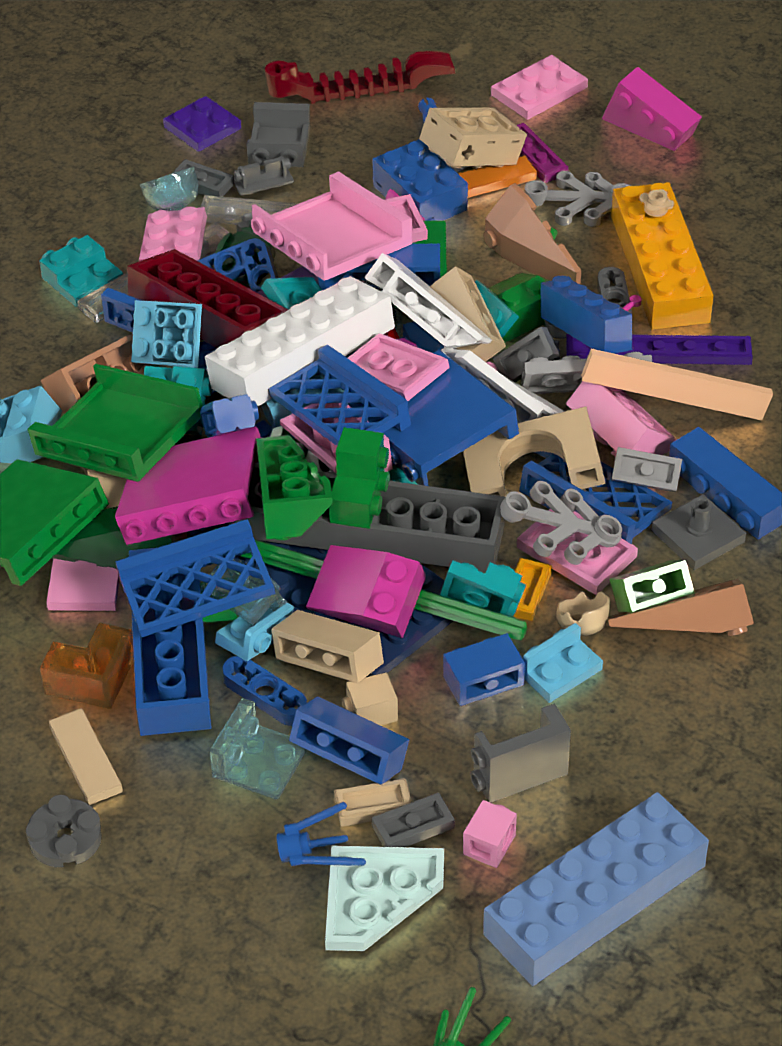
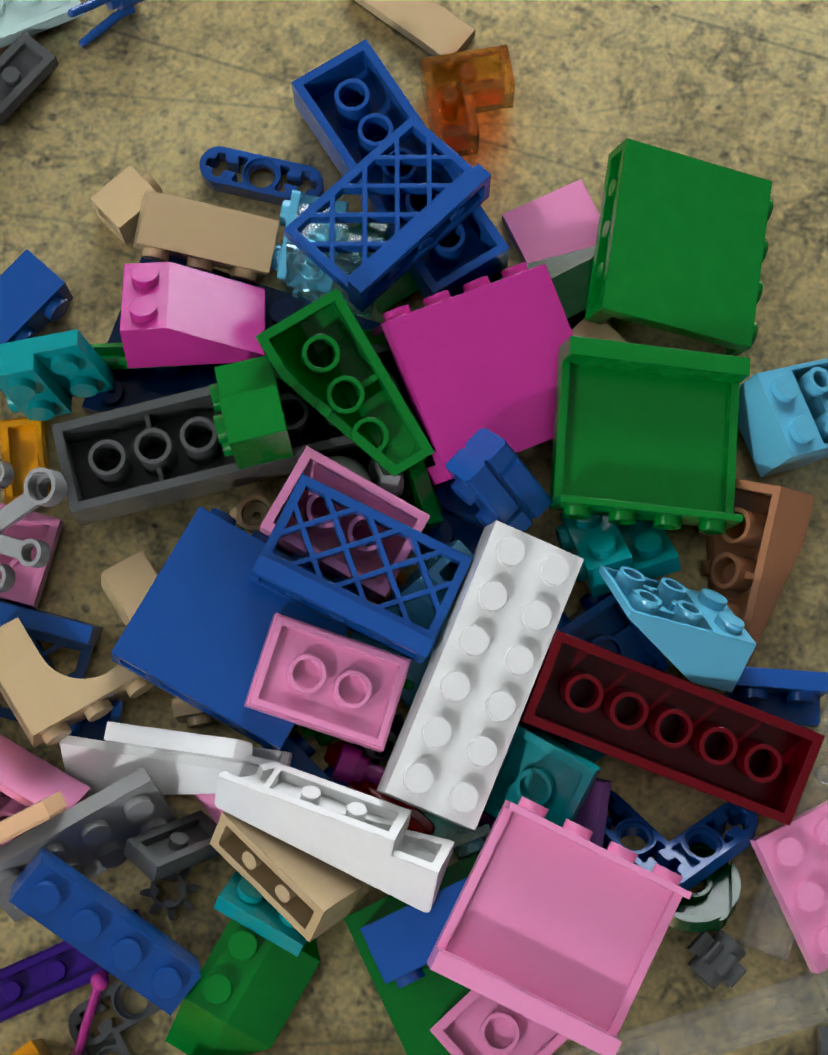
camera: 155 degrees right, 30 degrees up
clear light blue bracket [209,698,307,799] -> none
blue brick [289,696,410,785] -> none
tan tile [334,778,412,827] -> none

